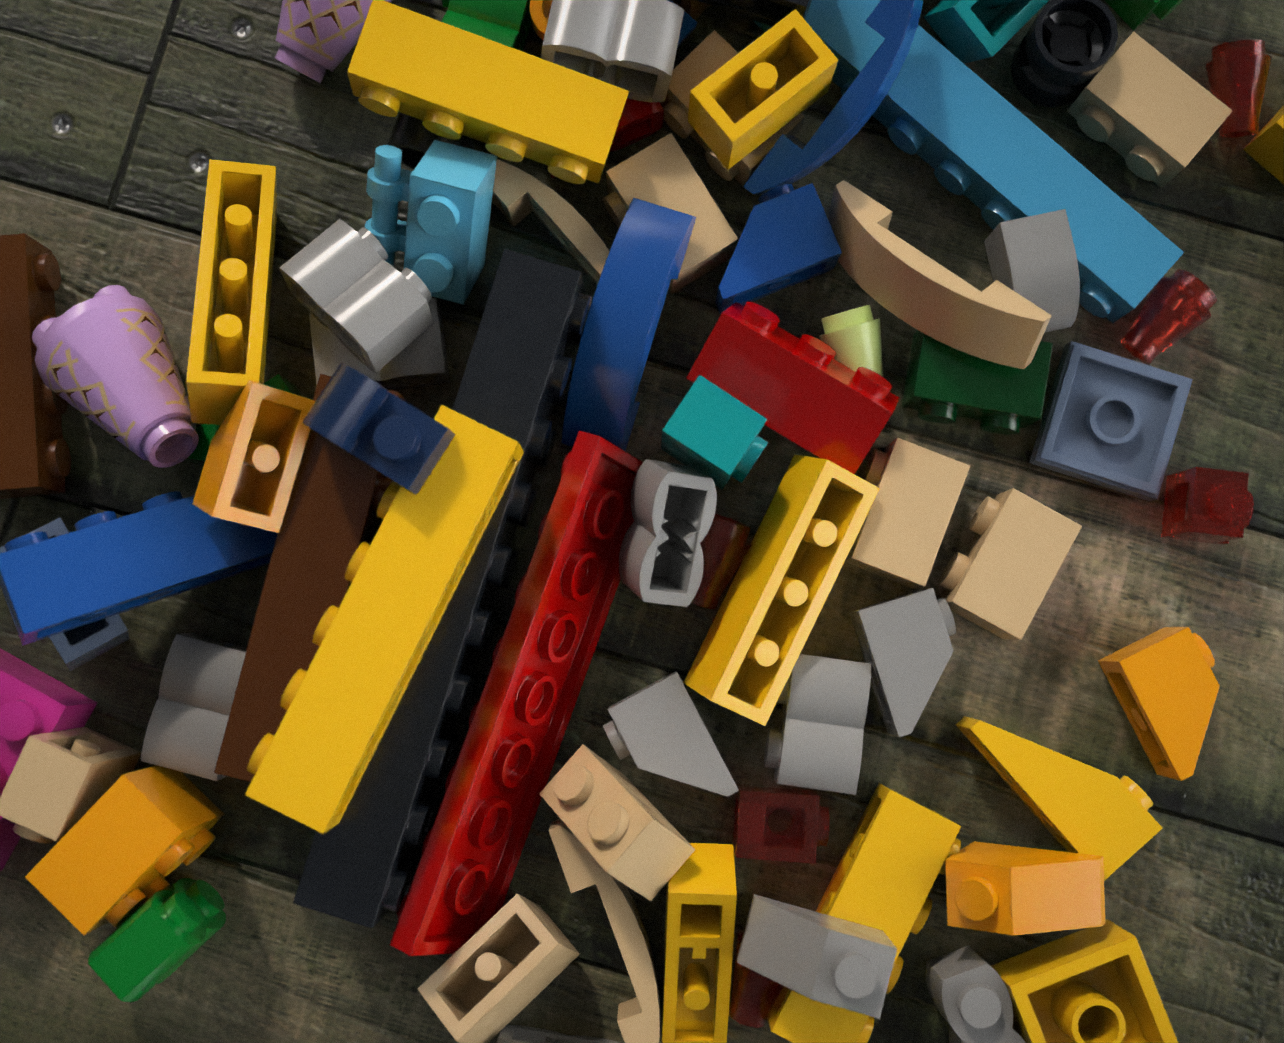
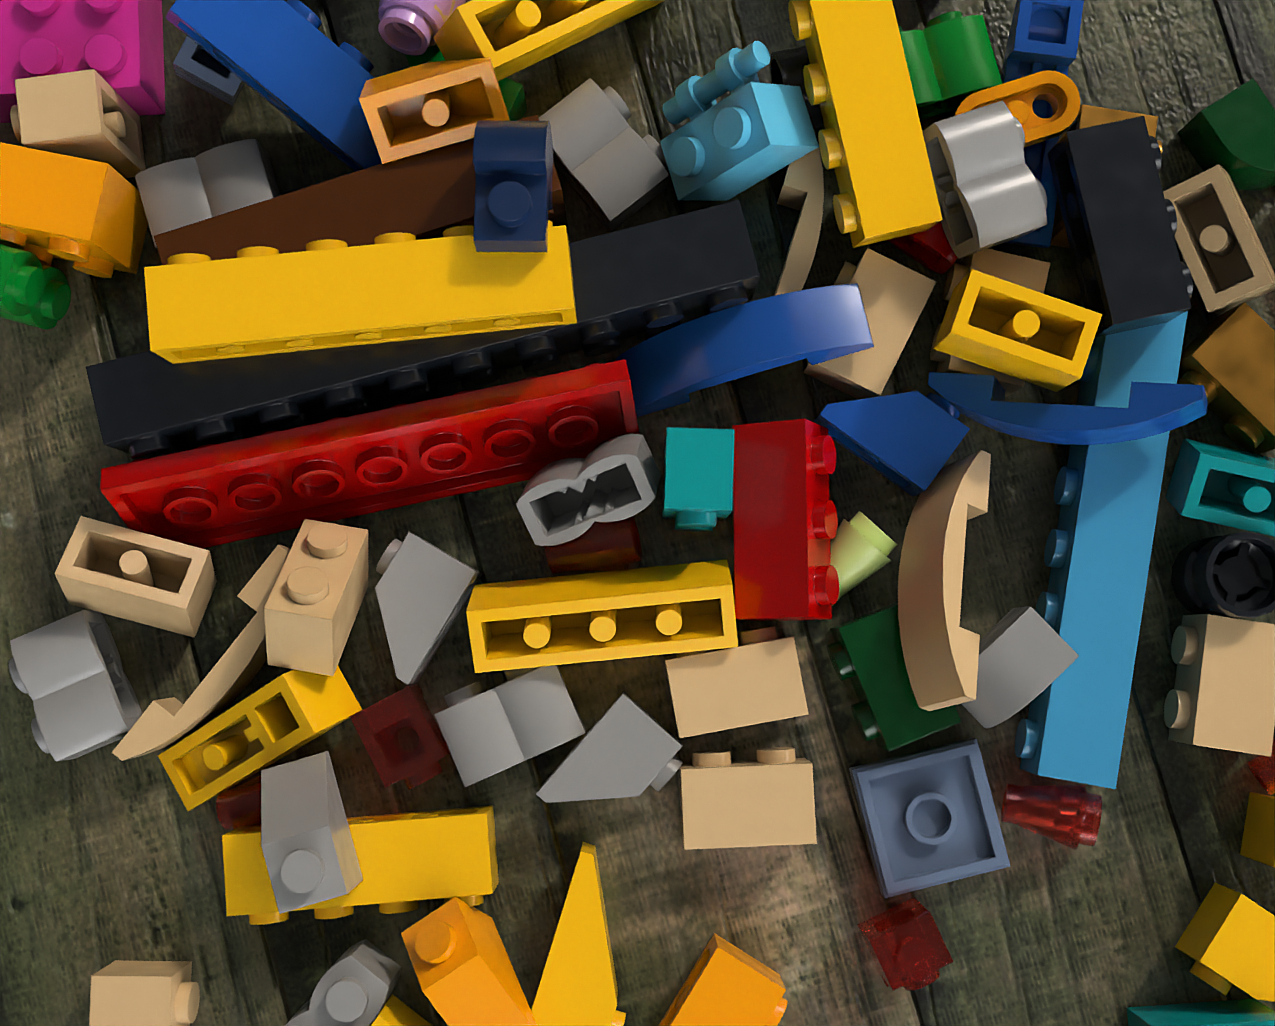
camera: 55 degrees right, 0 degrees up
light grey brick [279,219,434,373] -> none

